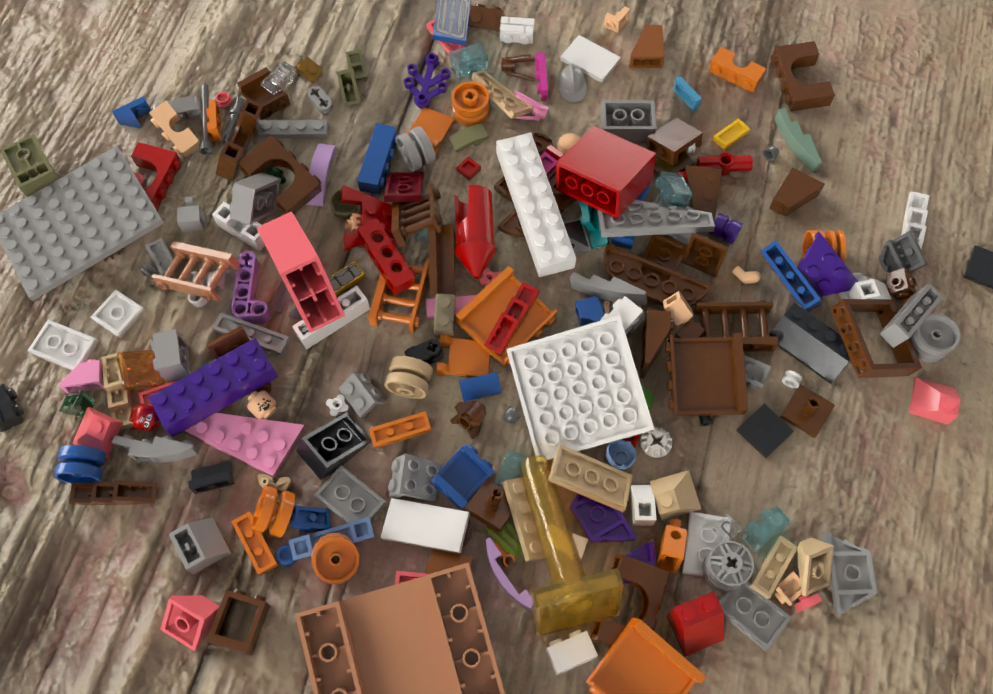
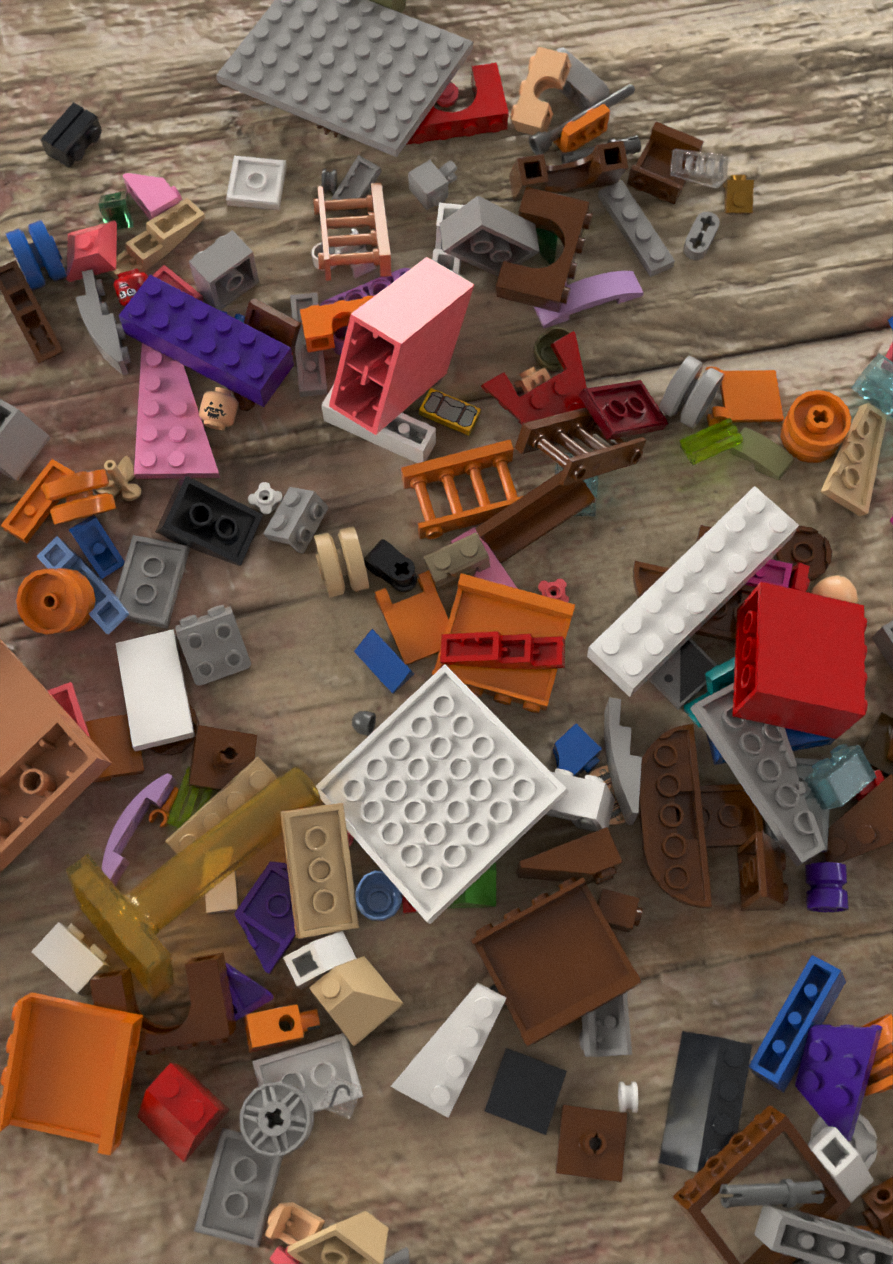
camera: 60 degrees right, 5 degrees up
white tile [28,319,99,371] -> none
blue slope [112,96,151,128] -> none
clear orange plate [116,350,165,390] -> none
black panel [188,461,235,494] -> none
coral plate [215,92,233,108] -> none
blue tile [276,544,297,567] -> none
olive slope [336,68,361,106] -> none
olive slope [345,49,368,80] -> none
blue brick [357,123,399,195] -> none
red brick [357,218,416,295] -> none
orange plate [369,411,432,449] -> none
dark purple plant [404,53,451,109] -> none
blue panel [430,444,495,509] -> none
reddish brown brick [450,401,487,439] -> none
red piece [454,185,496,279] -> none
red tile [456,157,481,180] -> none
clear light blue tile [494,450,526,486] -> none
bright pink plant [514,90,549,122] -> none
white gear [640,427,672,458] -> none
light nougat brick [663,291,693,326] -> none
reddish brown fence [694,300,778,352] -> none
light nougat arm [732,266,761,284] -> none
clear light blue brick [741,506,792,553] -> none
tan plate [749,535,798,599] -> none
none -> orange arch [300,295,374,353]
none -> white wing [391,983,506,1117]
none -> clear neon green tile [679,418,743,465]
none -> dark grey pin [720,1179,824,1208]

